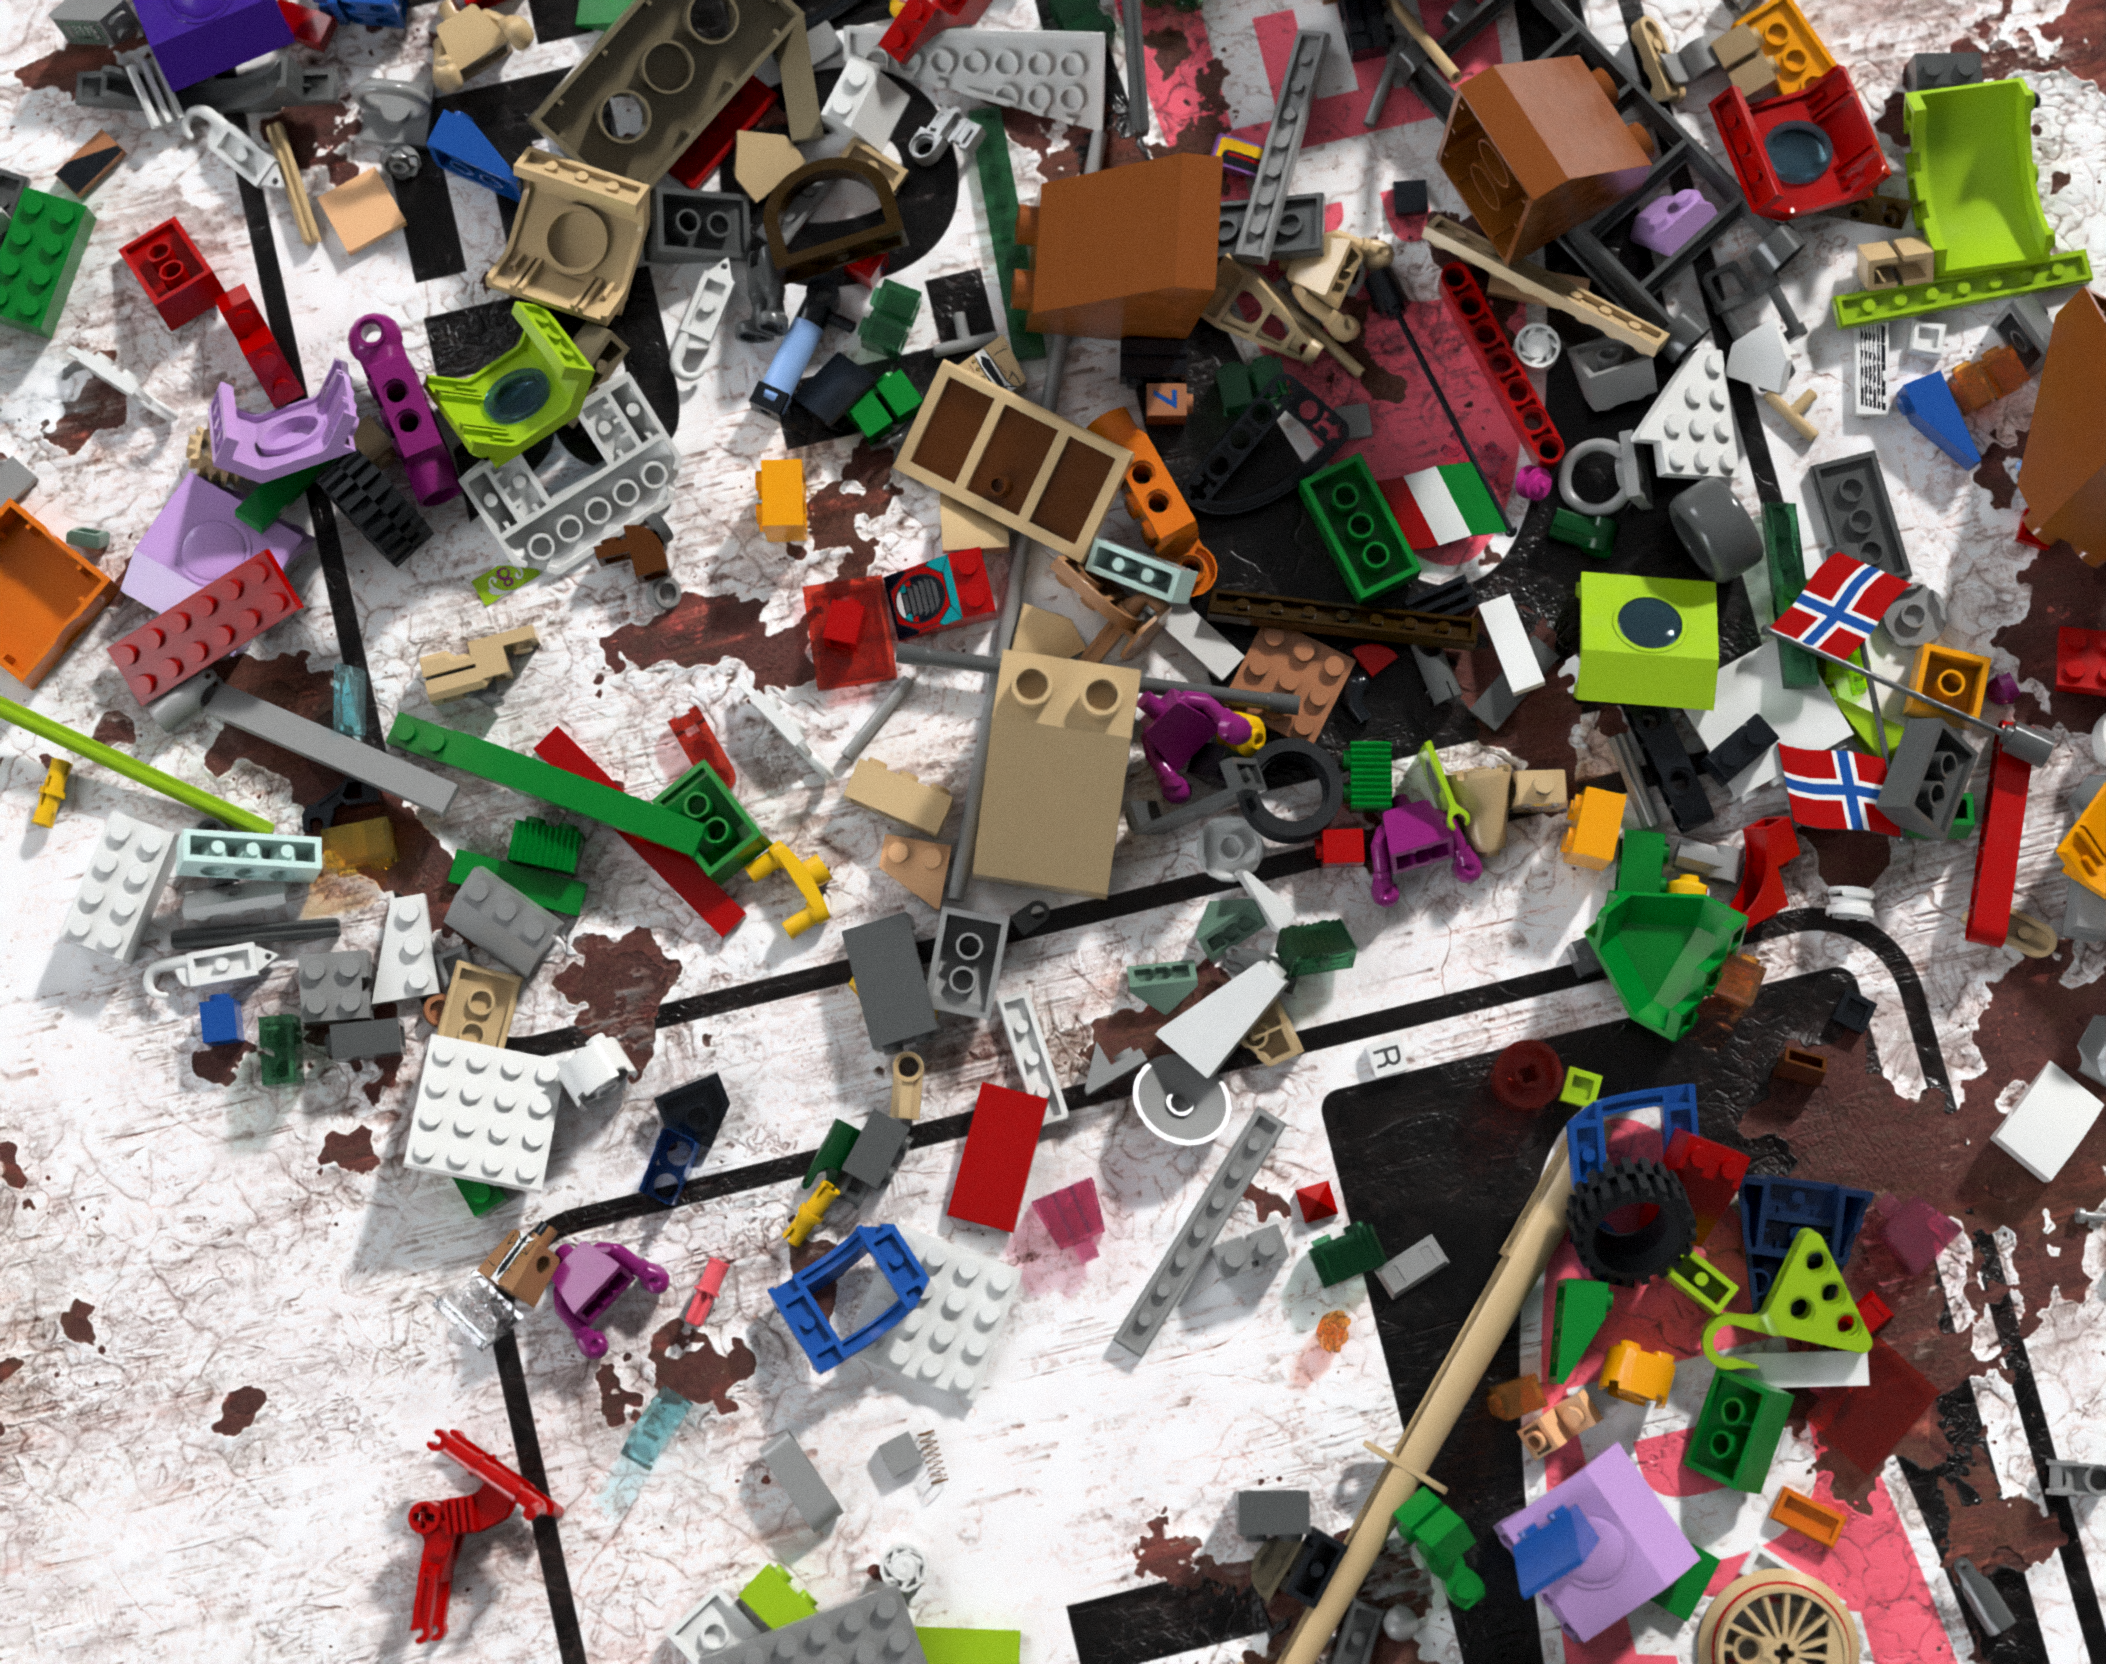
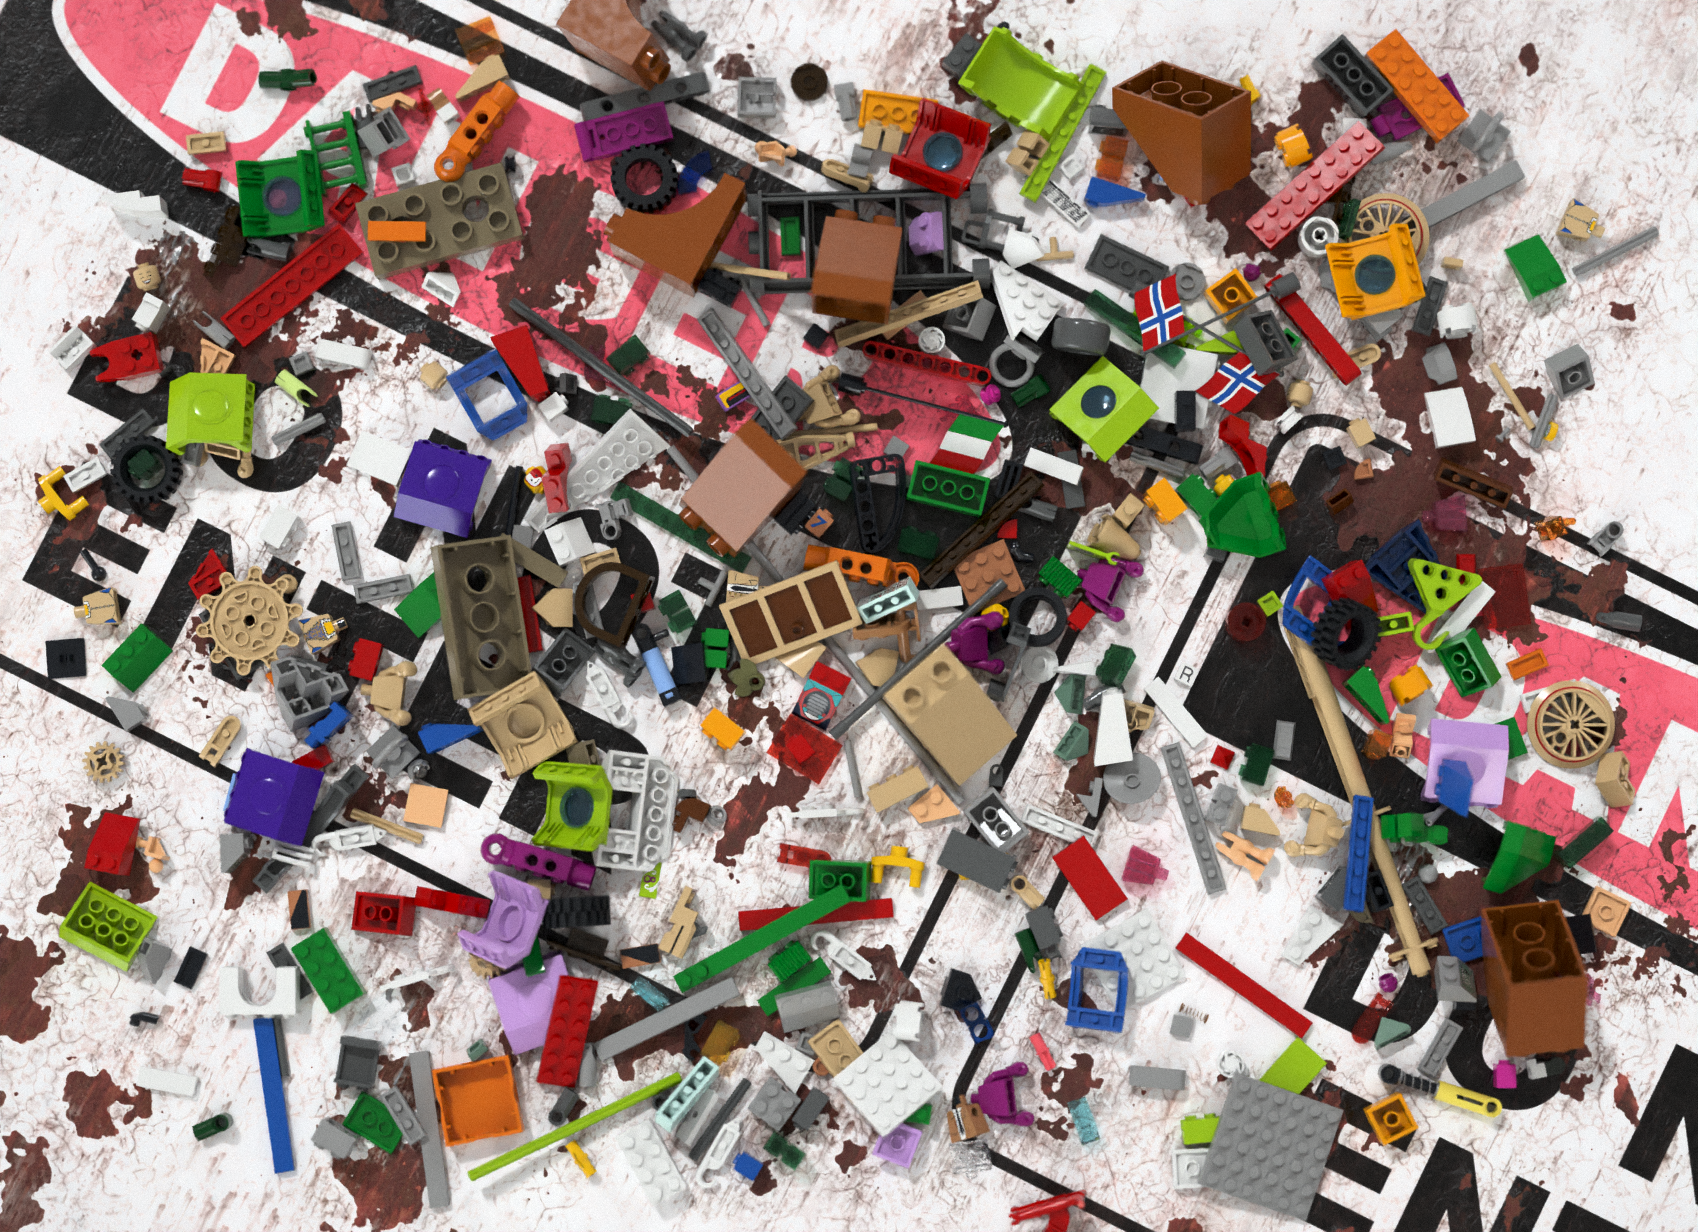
camera: 50 degrees left, 5 degrees up
none -> dark brown bracket [546,927,621,972]
none -> dark grey piece [548,1087,580,1126]
none -> black tile [620,943,661,969]
none -> olive plate [728,659,765,697]
none -> green tile [780,217,801,256]
none -> white plate [810,930,876,980]
none -> lavender panel [872,1123,922,1169]
none -> clear green brick [897,525,940,561]
none -> white tile [1144,676,1208,748]
none -> red tile [1175,932,1313,1038]
none -> light nougat piece [1215,831,1275,881]
none -> tan slope [1239,803,1280,836]
none -> white wing [1281,905,1344,965]
none -> tan torso [1284,793,1344,857]
none -> tan head [1286,379,1313,409]
none -> blue tile [1343,795,1374,913]
none -> tan brick [1346,418,1376,449]
none -> nougat tile [1354,458,1374,481]
none -> light grey piece [1424,804,1448,826]
none -> reddish brown brick [1433,457,1514,509]
none -> clear orange brick [1534,516,1576,541]

